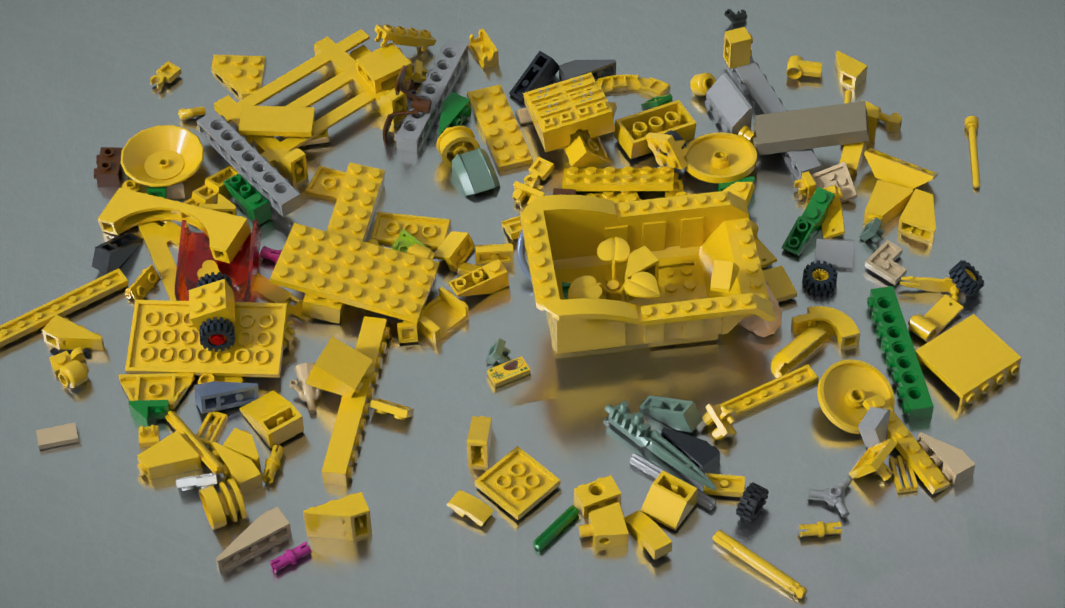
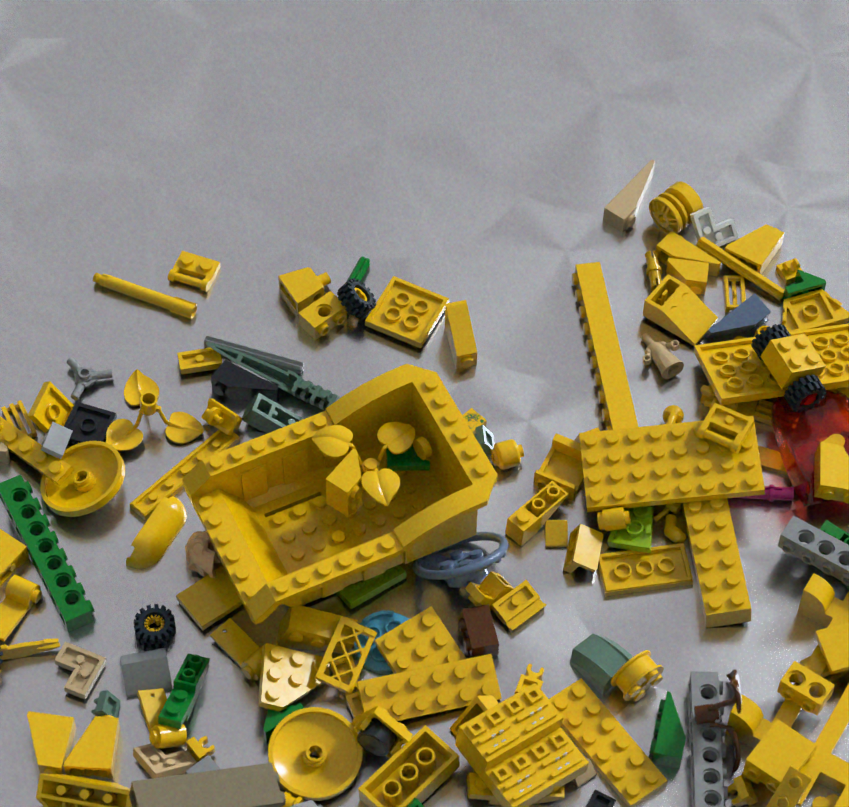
camera: 160 degrees right, 5 degrees up
dark pink pin [270,541,312,573] -> none
yellow slope [303,491,372,540] -> none
yellow tile [305,165,346,203] -> none
yellow slope [305,336,373,398] -> none
yellow plate [370,398,414,420] -> none
yellow slope [447,490,494,527] -> none
yellow panel [475,244,514,265] -> none
yellow hips [512,178,545,205] -> none
yellow slope [624,510,672,560] -> none
yellow slope [641,471,698,530] -> none
yellow slope [710,260,739,293] -> none
black tyre [736,482,769,522] -> none
yellow arch [791,306,860,349] -> none
yellow pin [799,521,842,537] -> none
none -> black plate [64,401,117,444]
none -> yellow plant [106,369,204,451]
none -> yellow plate [168,251,221,292]
none -> black bush [337,278,376,318]
none -> yellow tile [413,437,432,460]
none -> yellow head [490,439,524,470]
none -> yellow plate [662,405,684,424]
none -> yellow plate [697,403,754,454]
none -> yellow brick [777,661,835,716]

